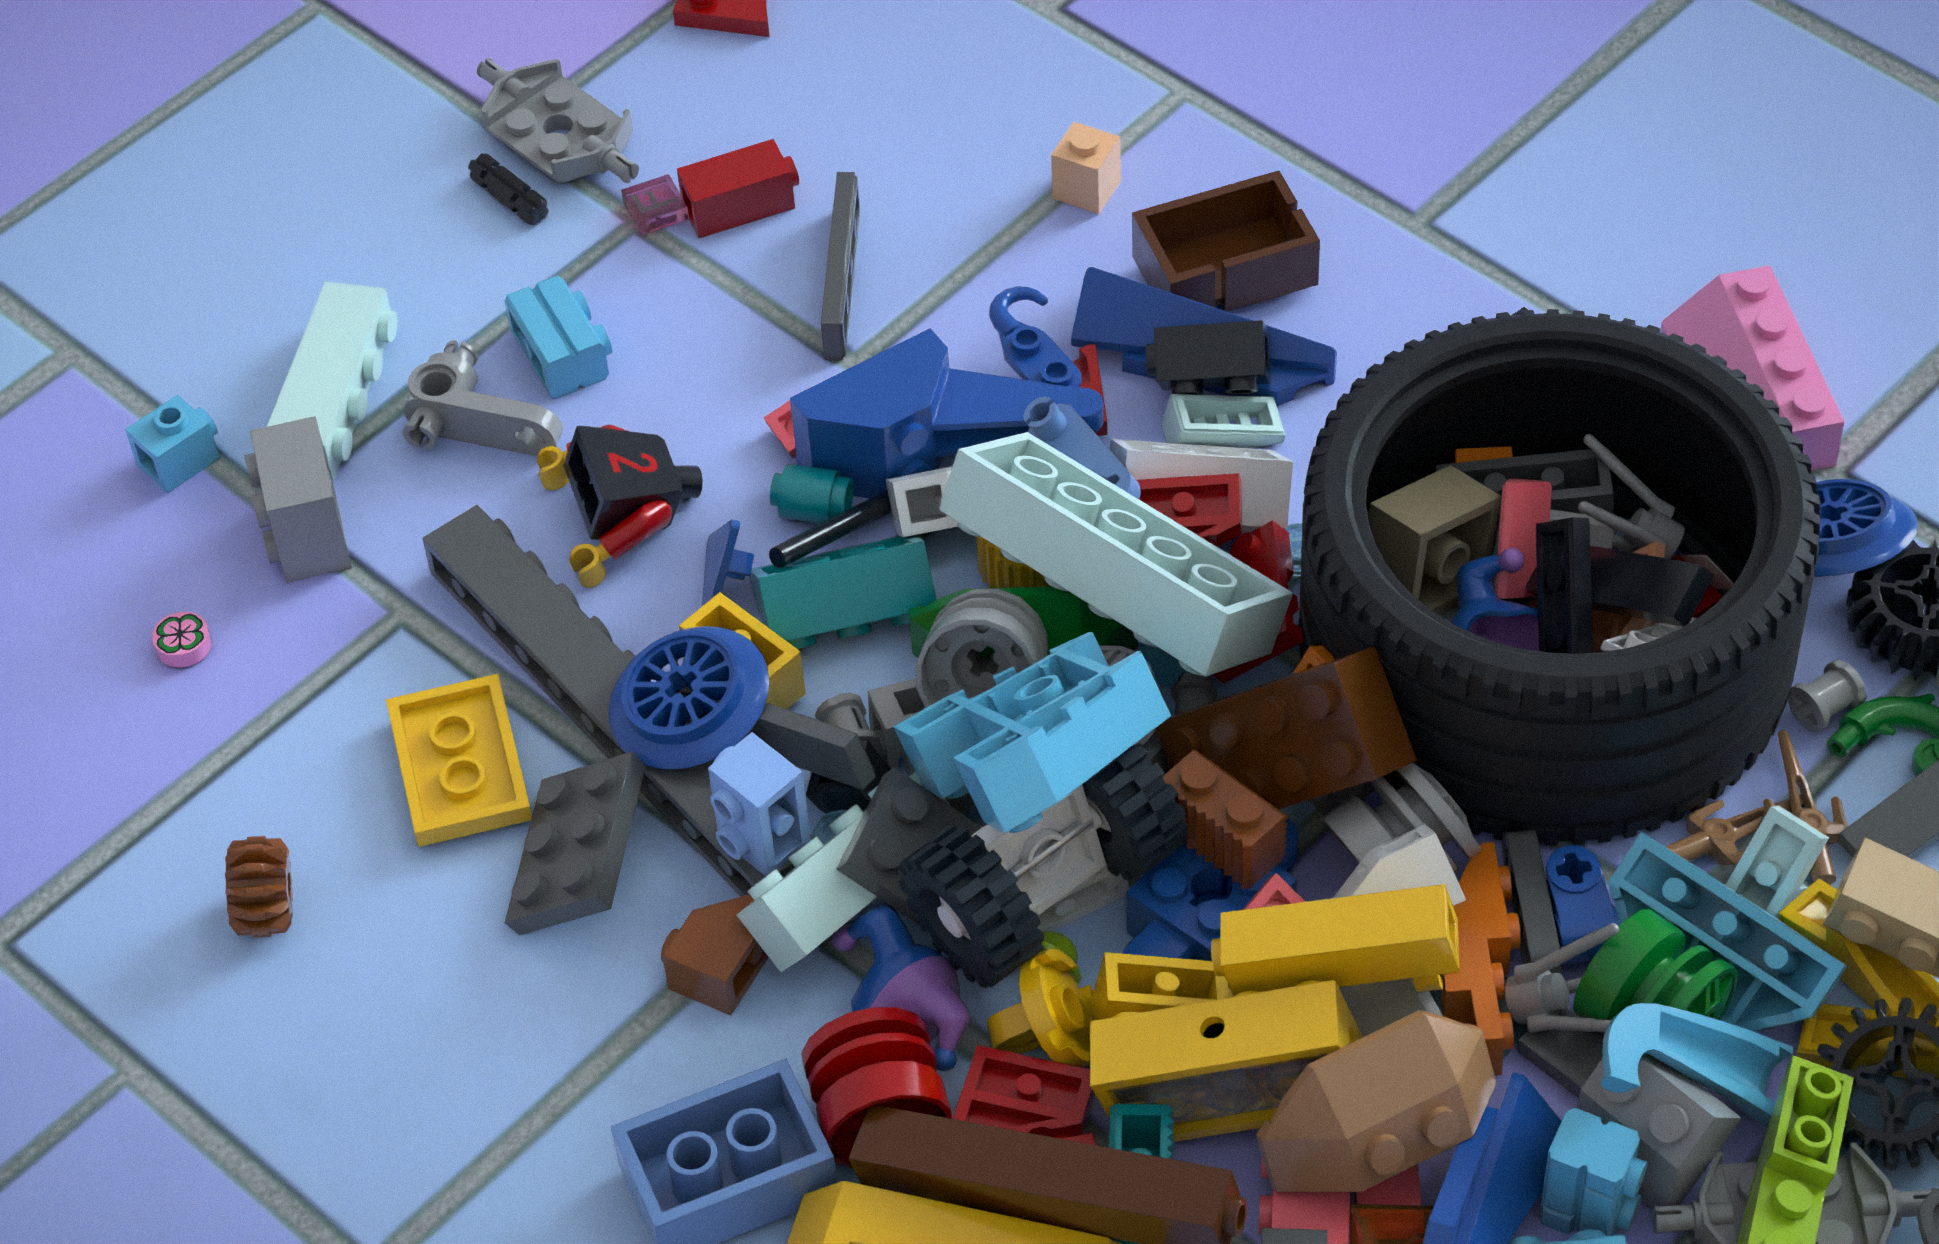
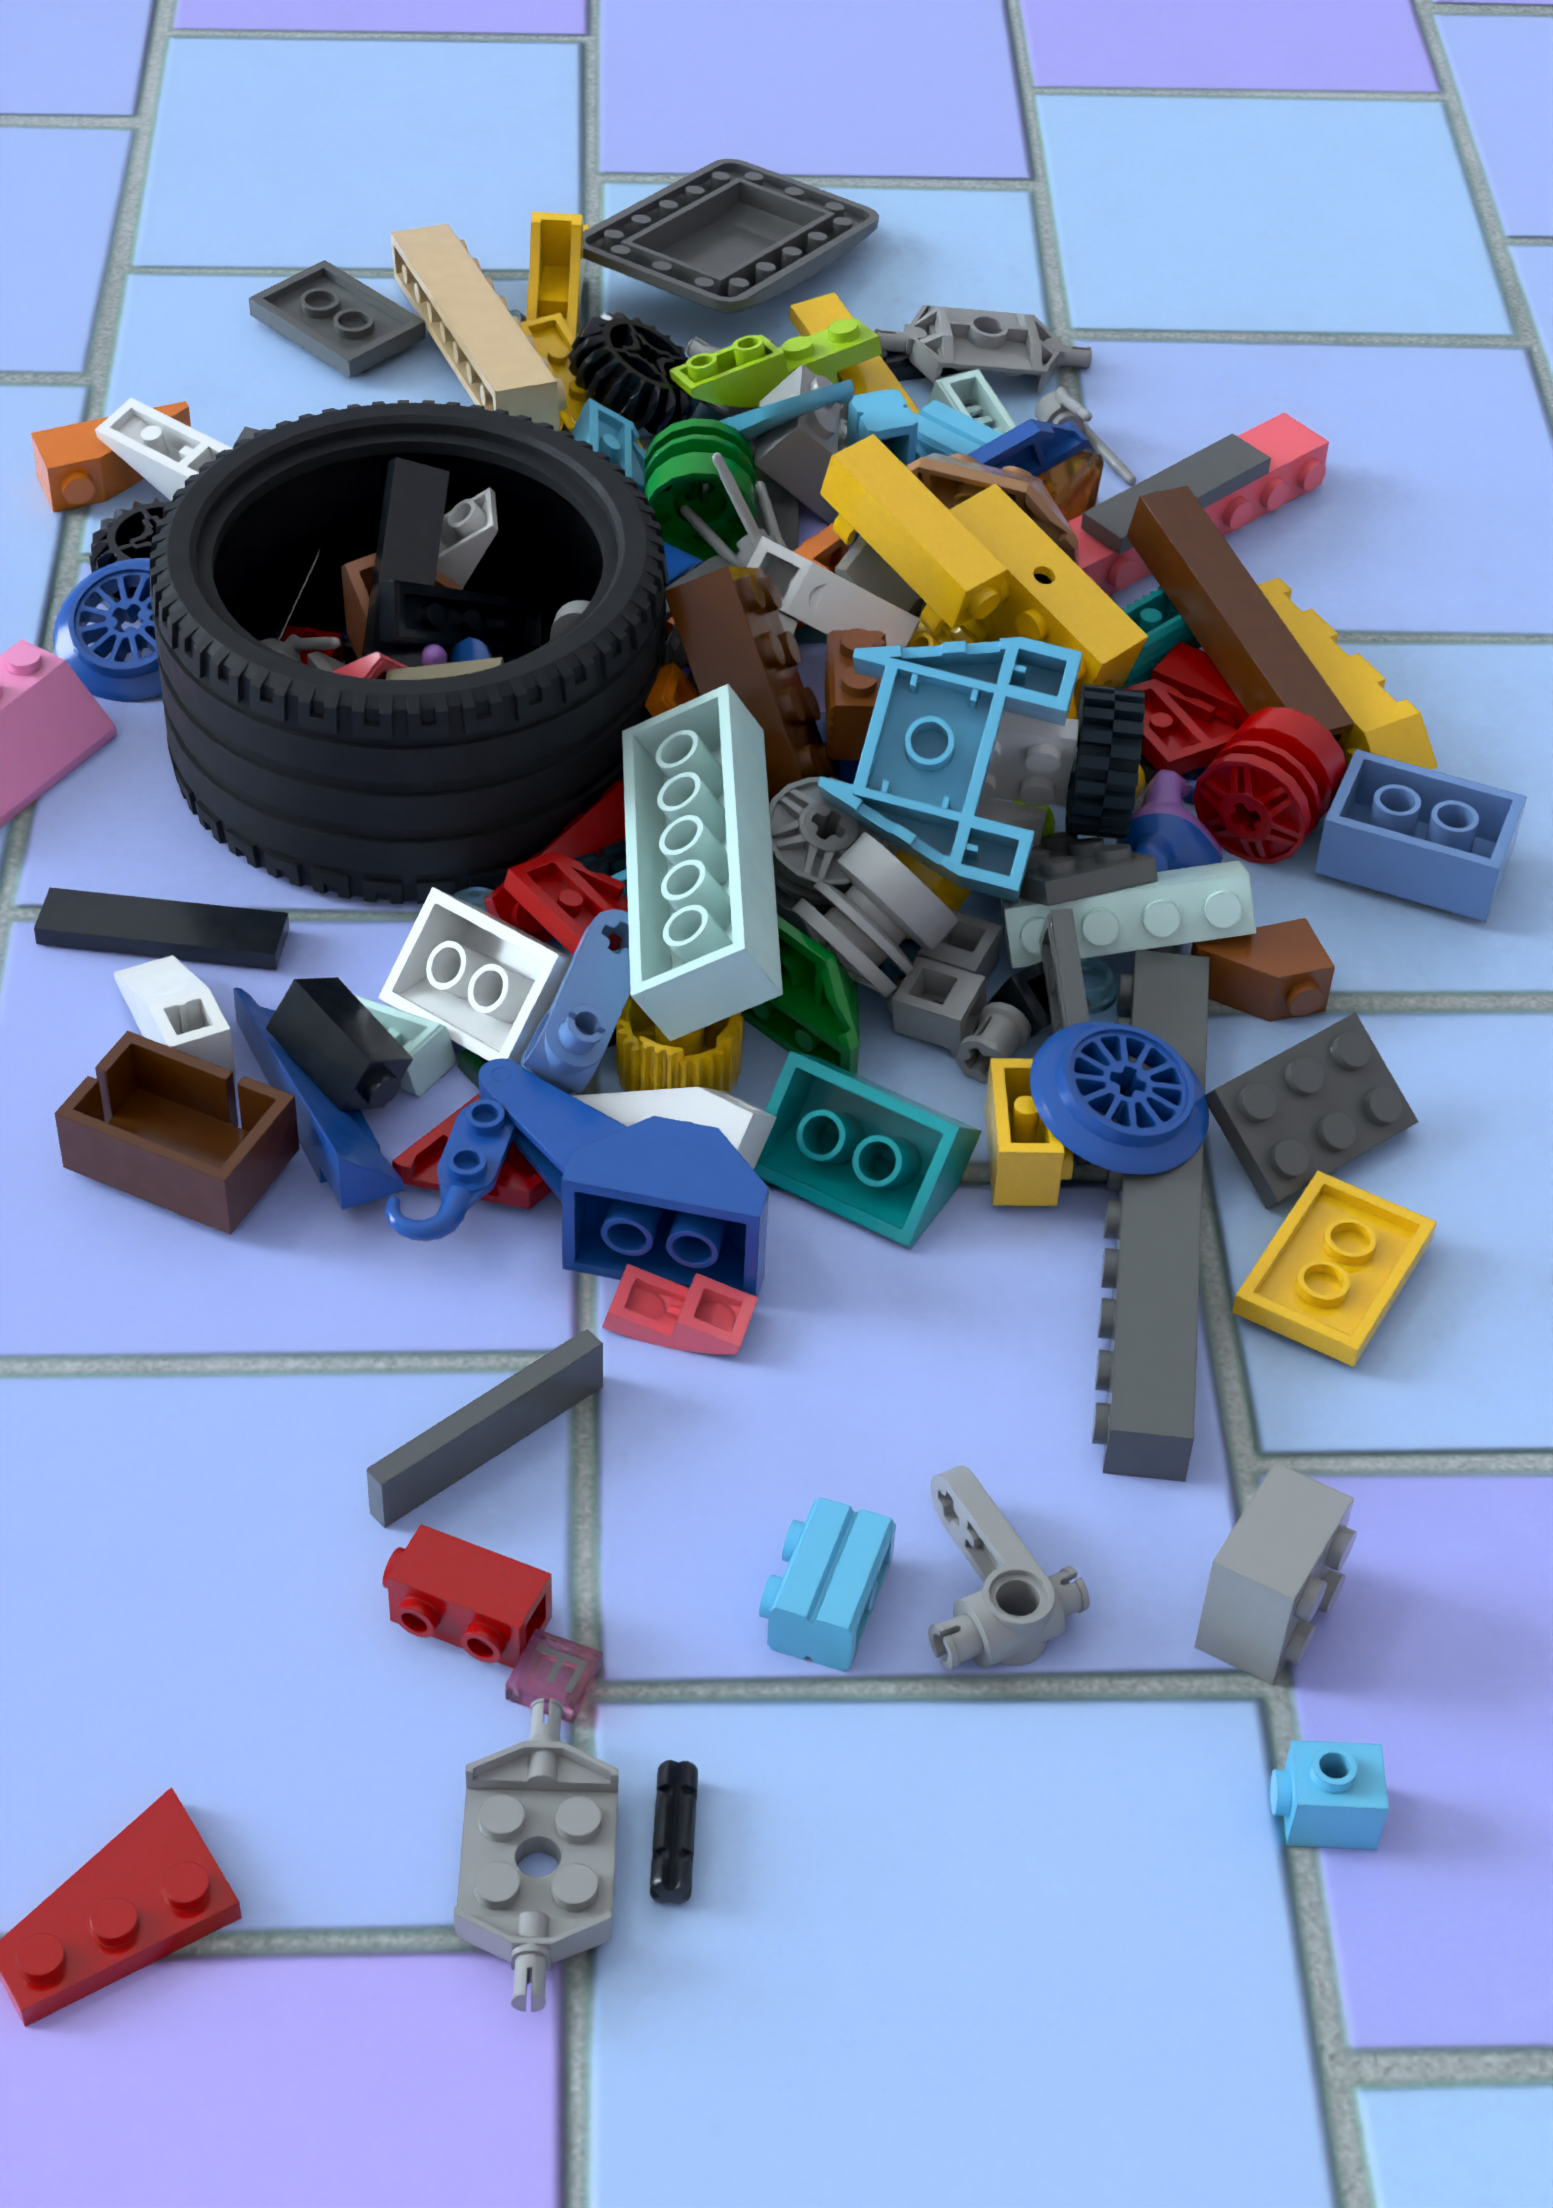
camera: 140 degrees left, 5 degrees down
bright pink tile [152,612,212,668] -> none
light aqua brick [267,281,398,481] -> none
black torso [537,424,703,588] -> none
blue piece [702,519,754,606] -> none
light blue brick [708,732,811,876] -> none
black bar [769,490,892,568] -> none
teal brick [770,464,854,523] -> none
light nougat brick [1051,122,1121,214] -> none
none -> white slope [114,955,236,1083]

